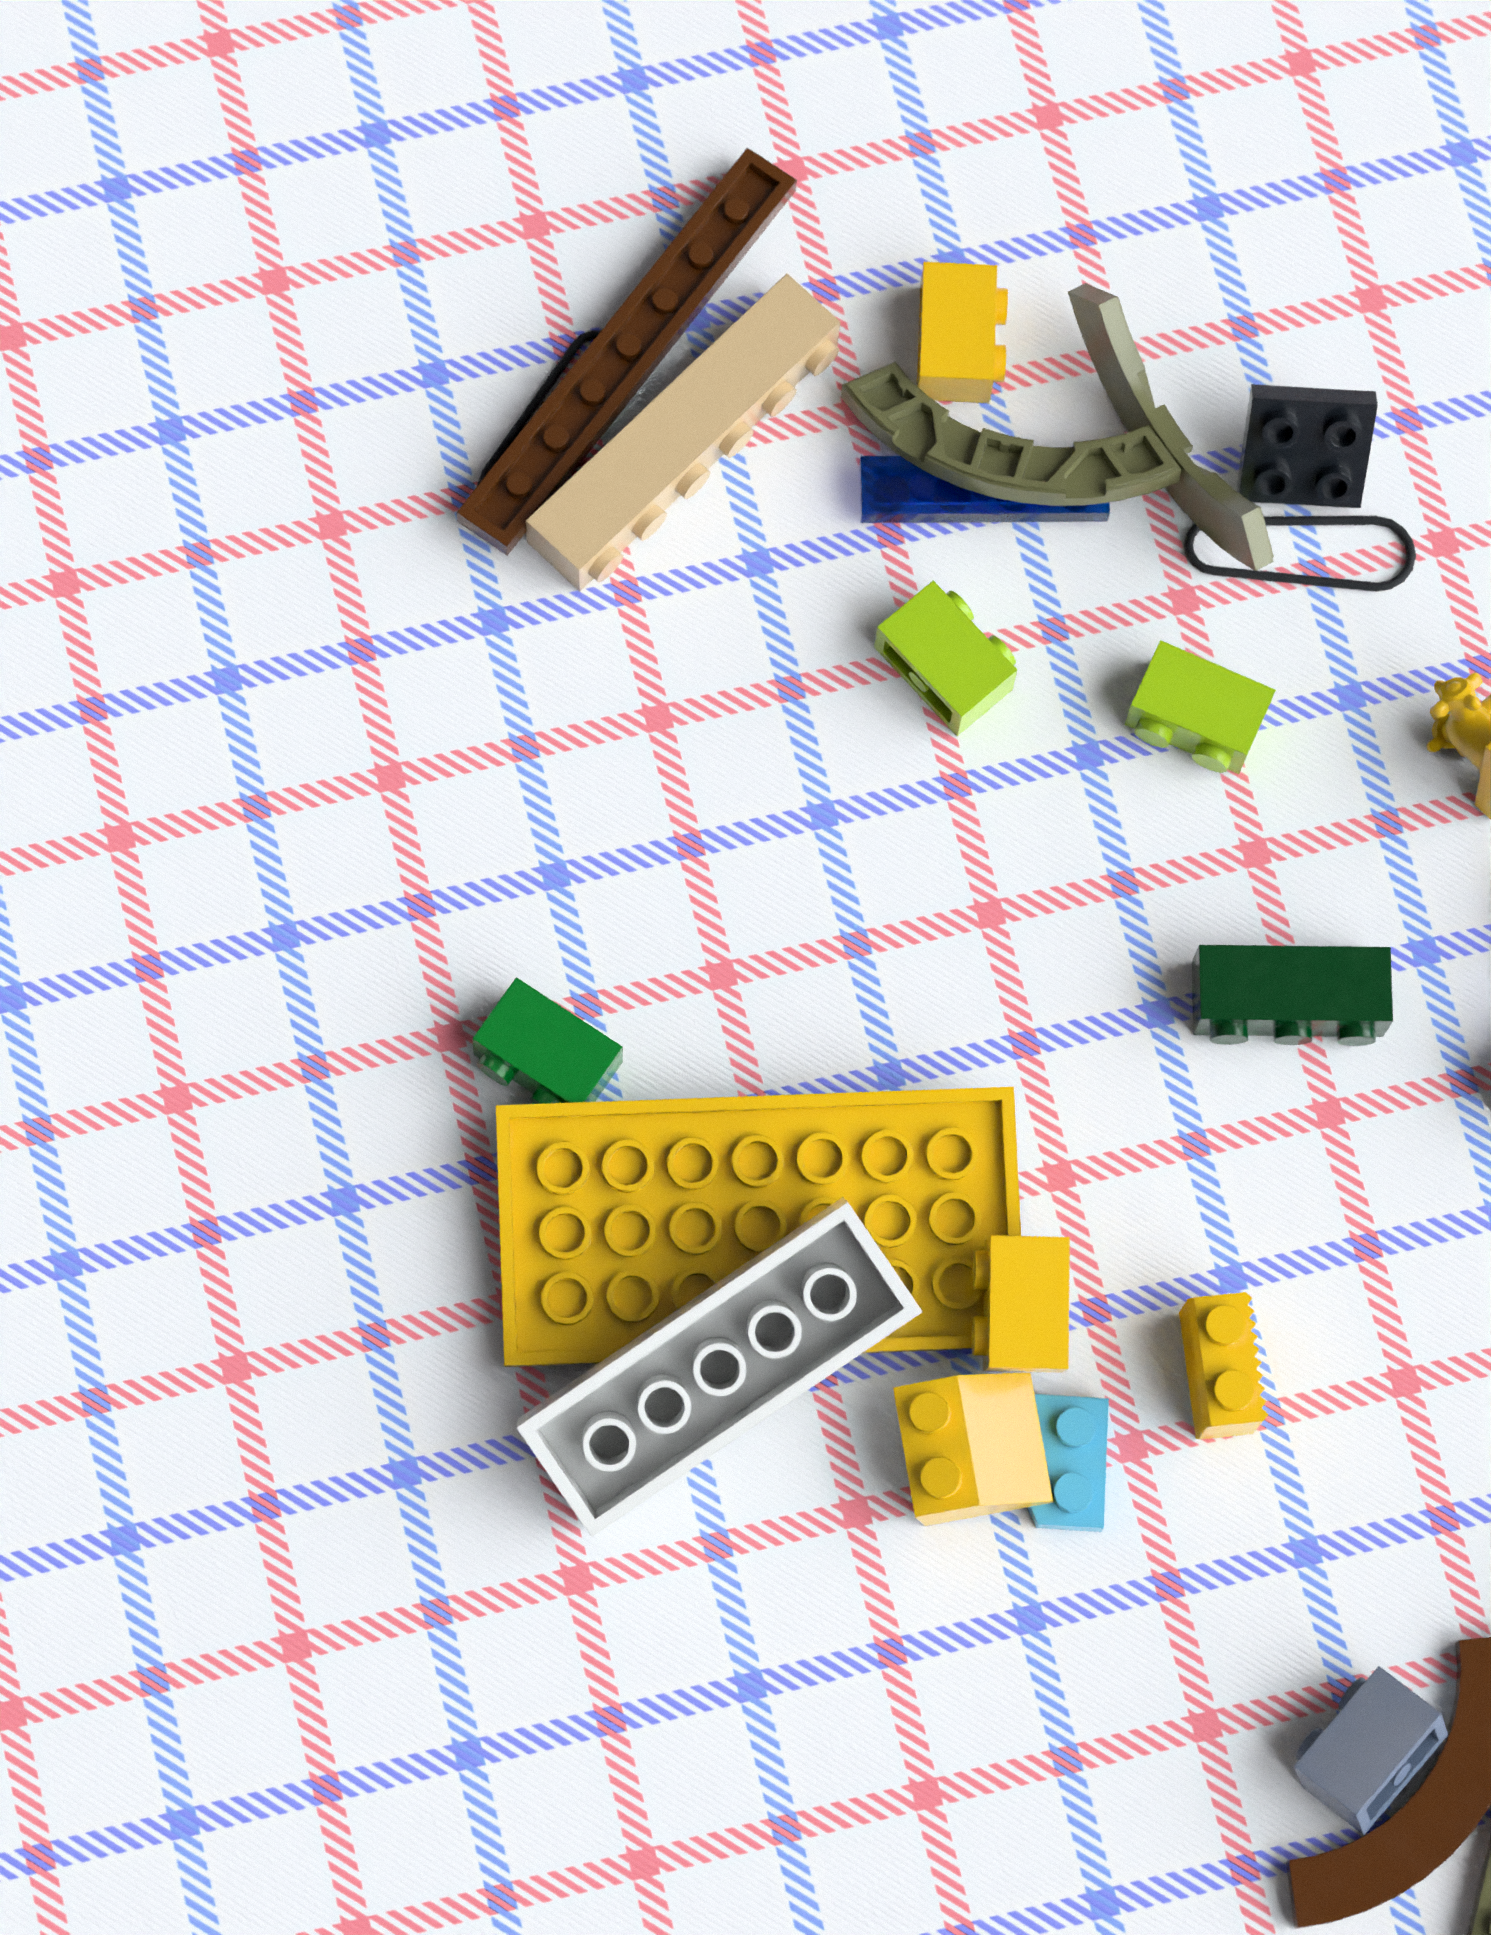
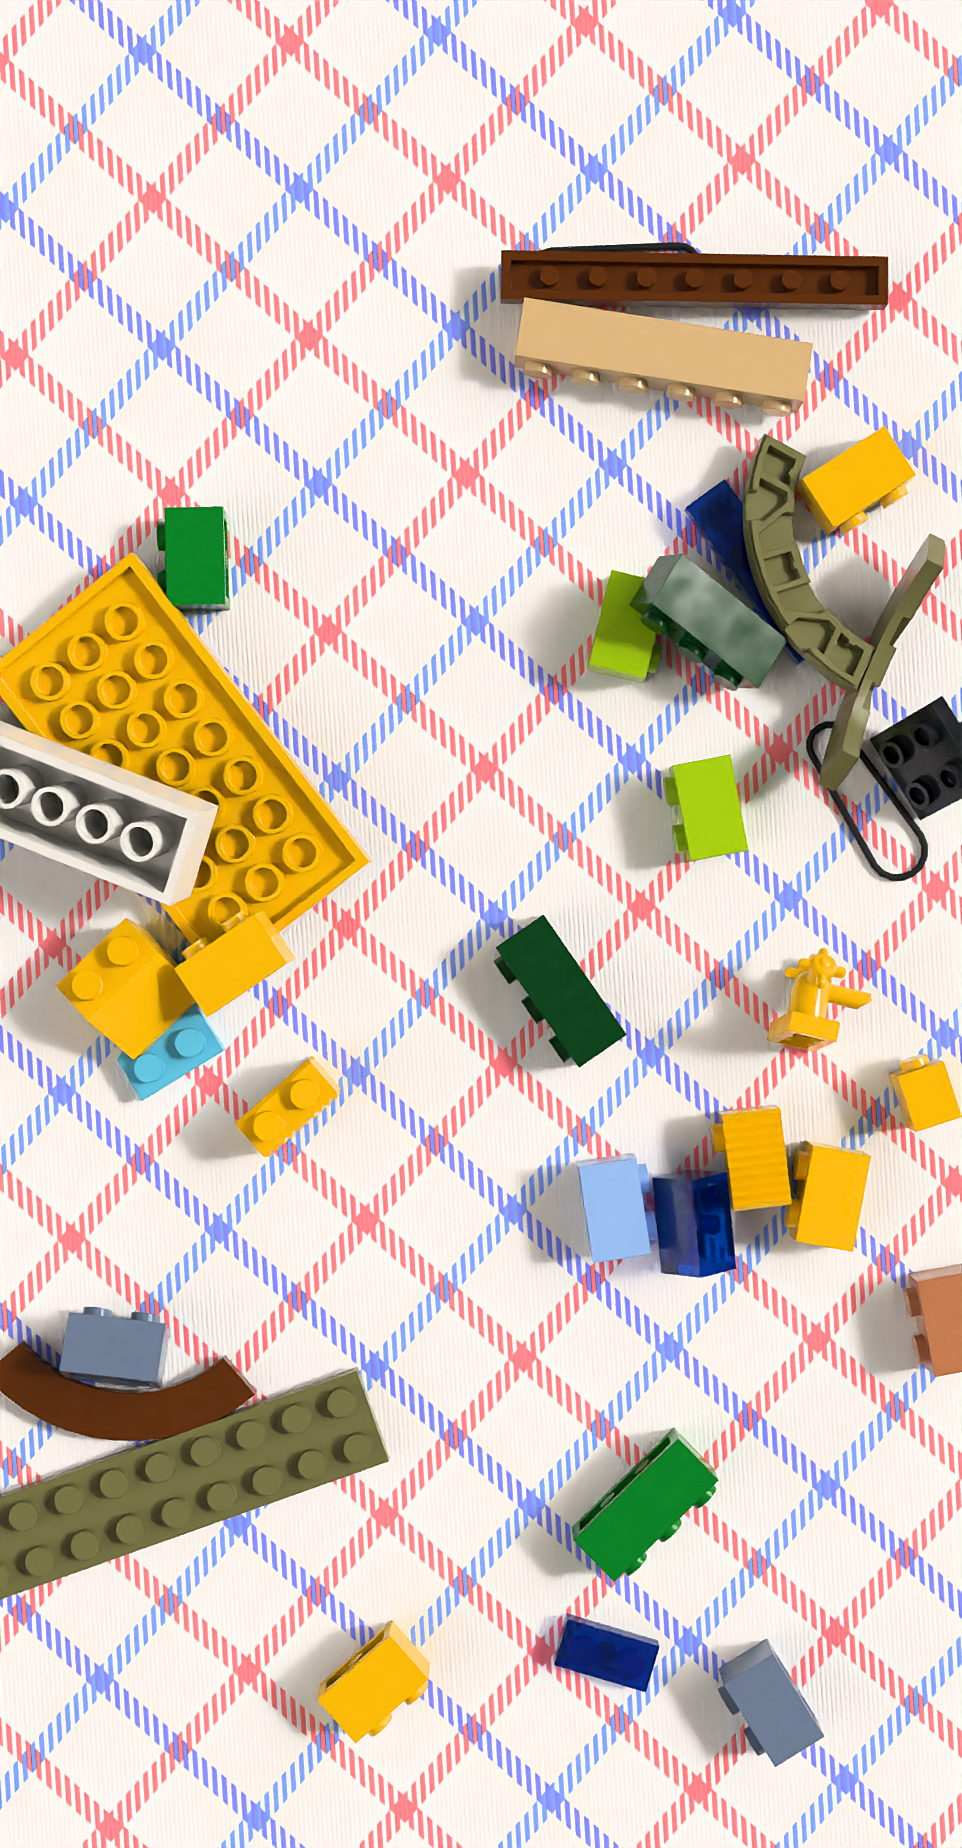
camera: 65 degrees right, 15 degrees up
none -> brick [629,554,788,691]

